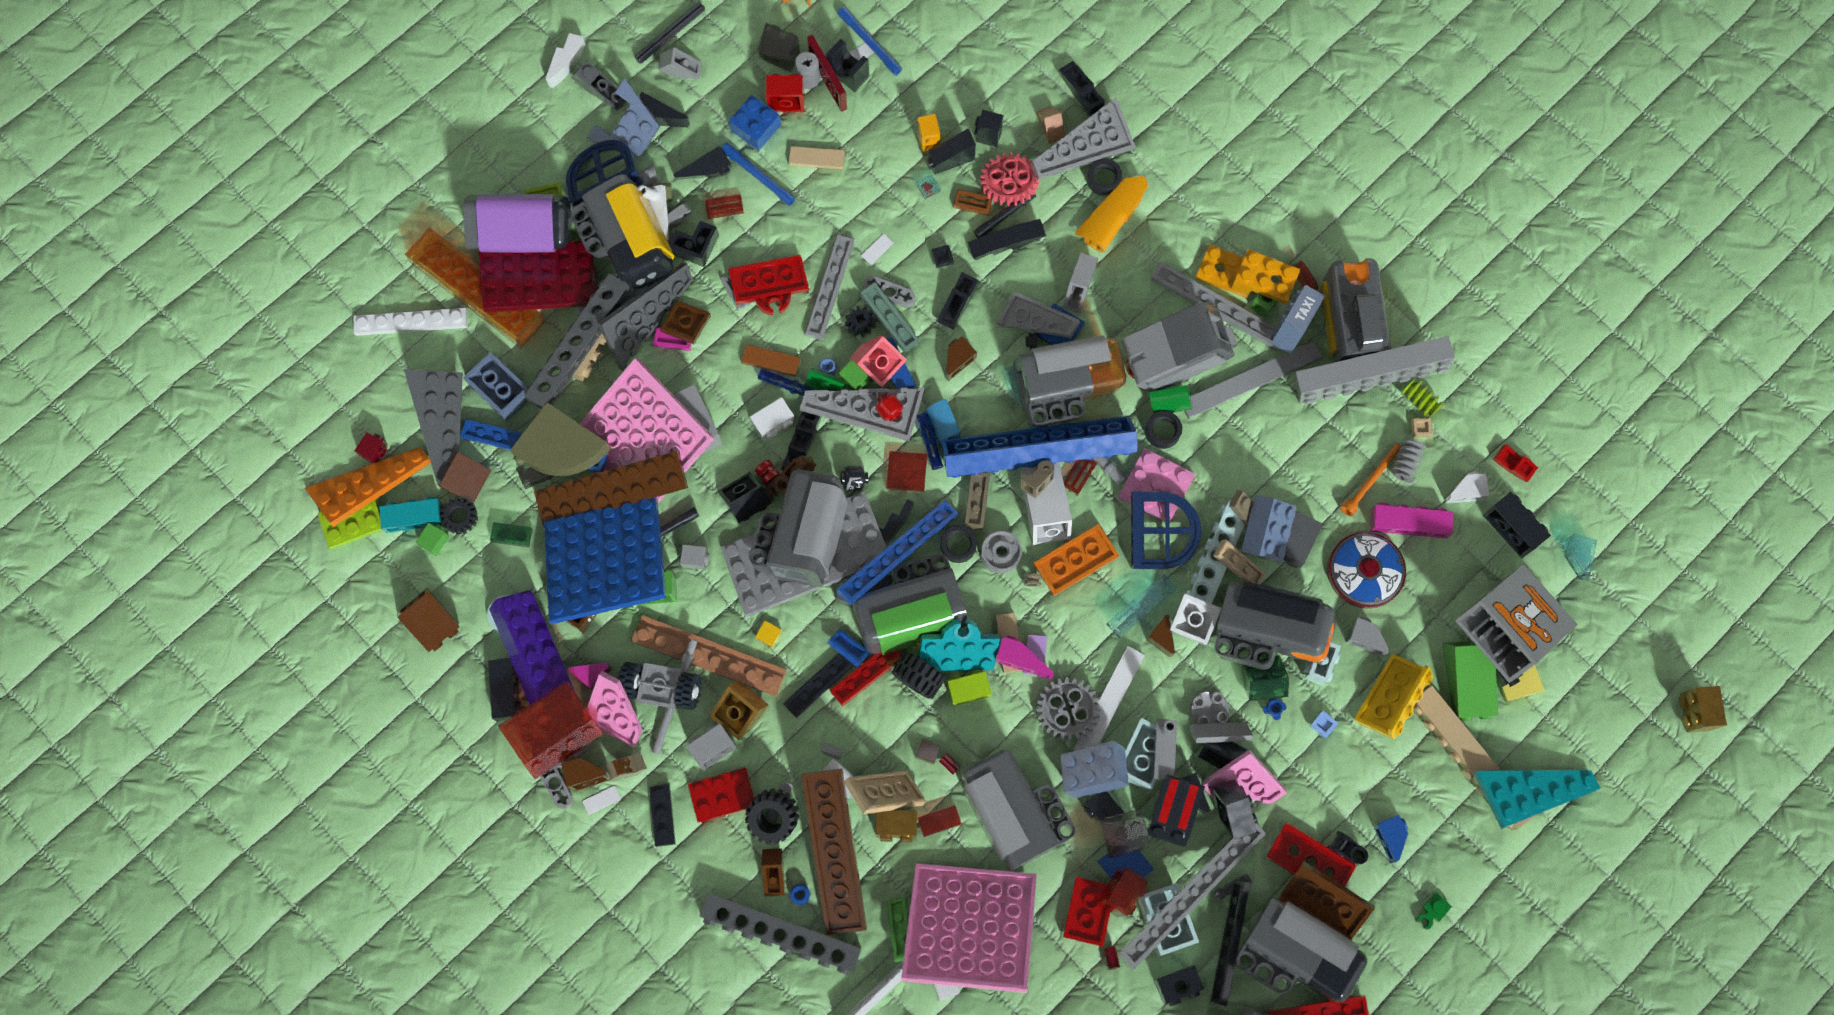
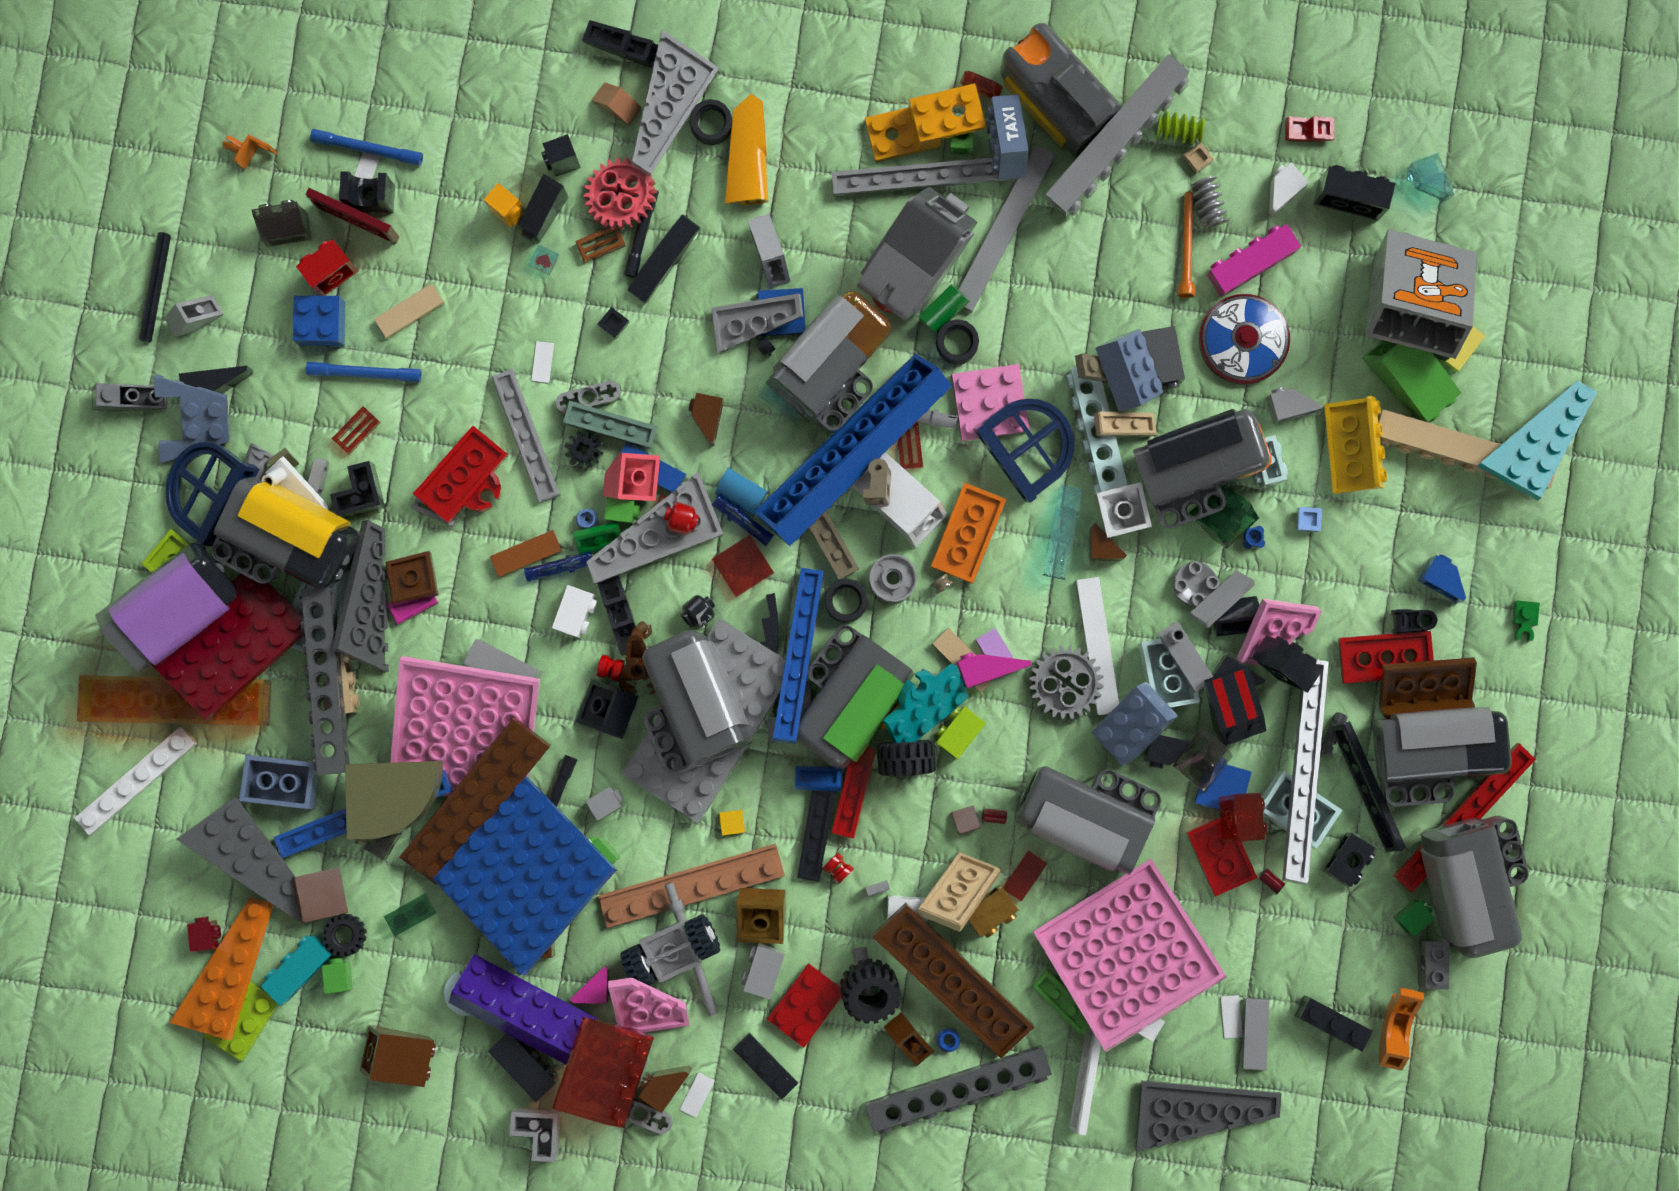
camera: 40 degrees left, 10 degrees up
white slope [546,33,586,88] -> none
dark tan leg [605,752,647,781] -> none
black slope [673,146,732,180] -> none
light grey piece [796,52,820,89] -> none
black slope [936,272,980,330] -> none
pearl gold brick [1679,686,1727,733] -> none
none -> light grey brick [509,1108,561,1162]
none -> red wheel [822,852,854,885]

